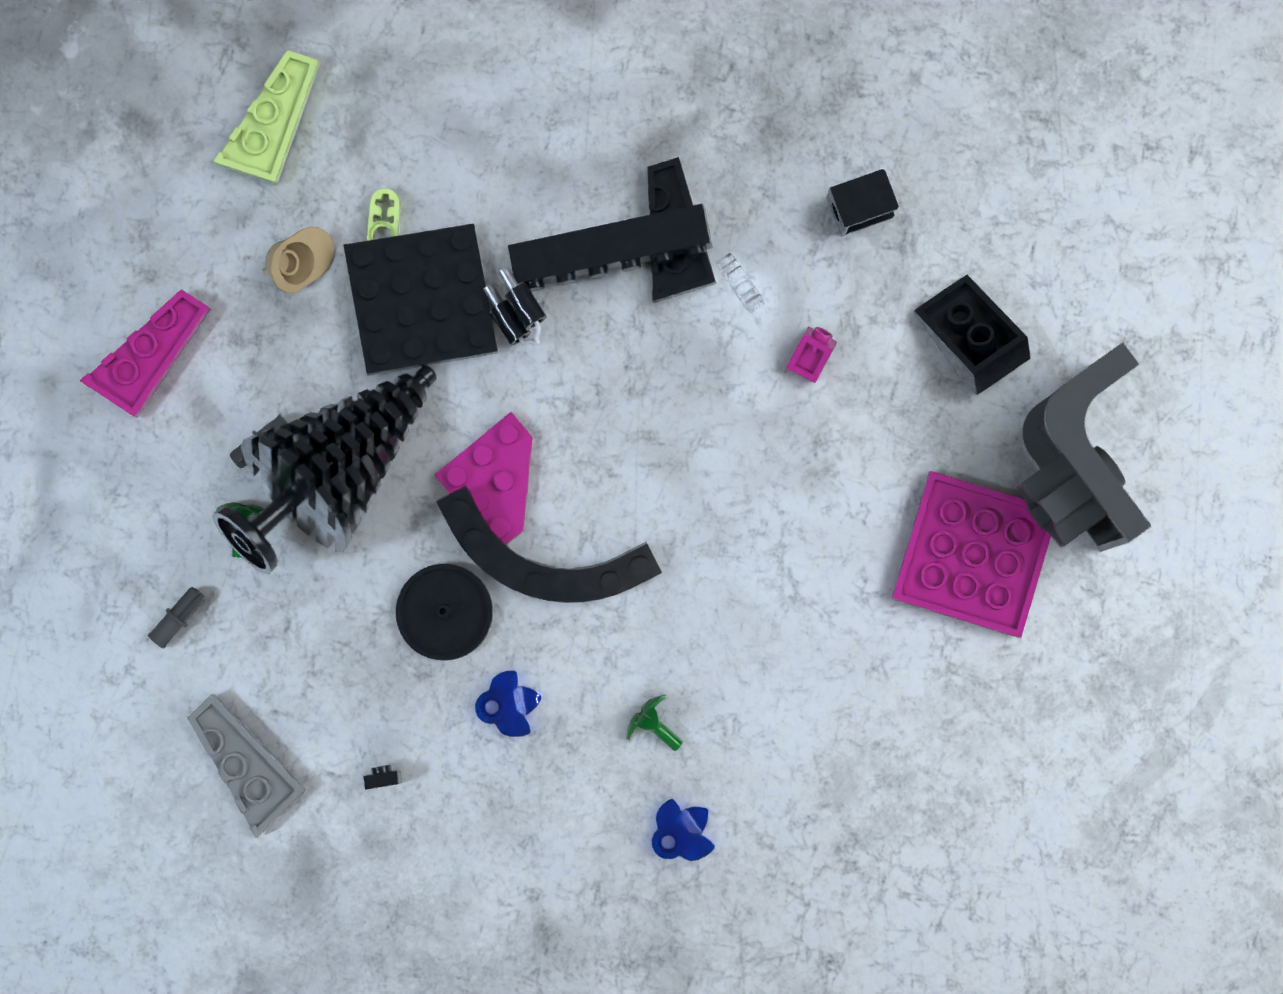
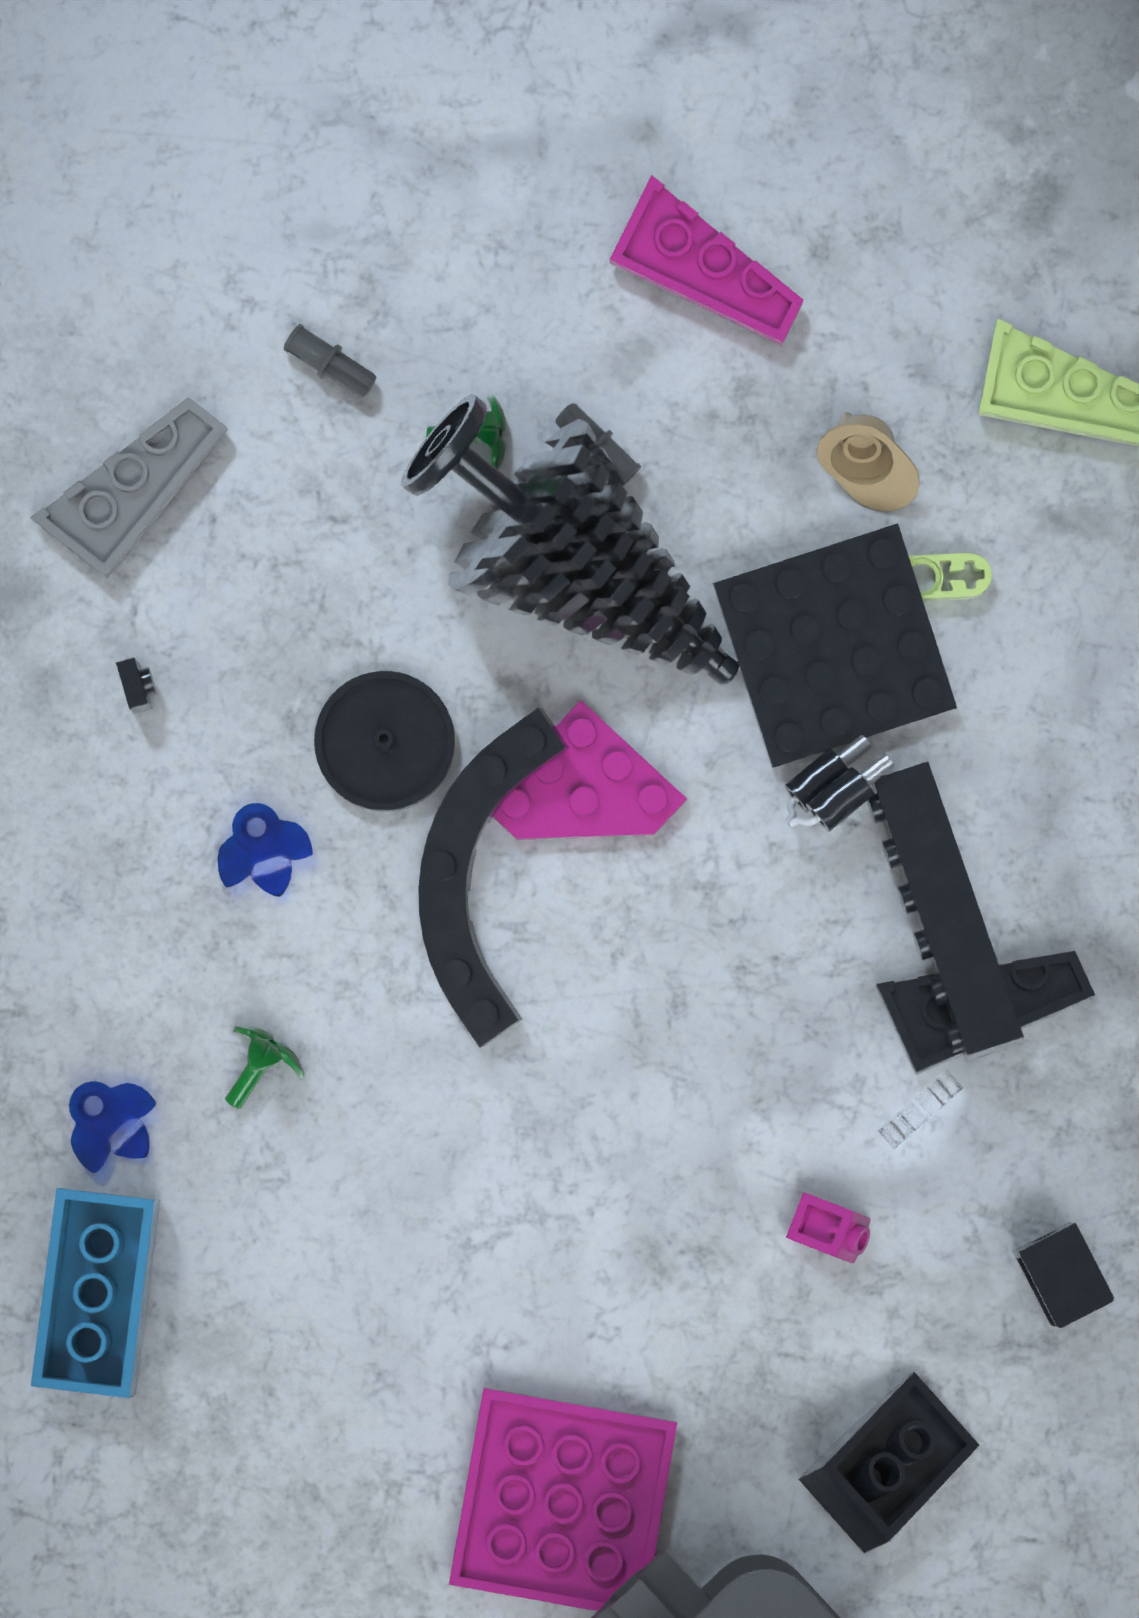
camera: 80 degrees right, 0 degrees up
none -> dark azure brick [31,1188,160,1398]

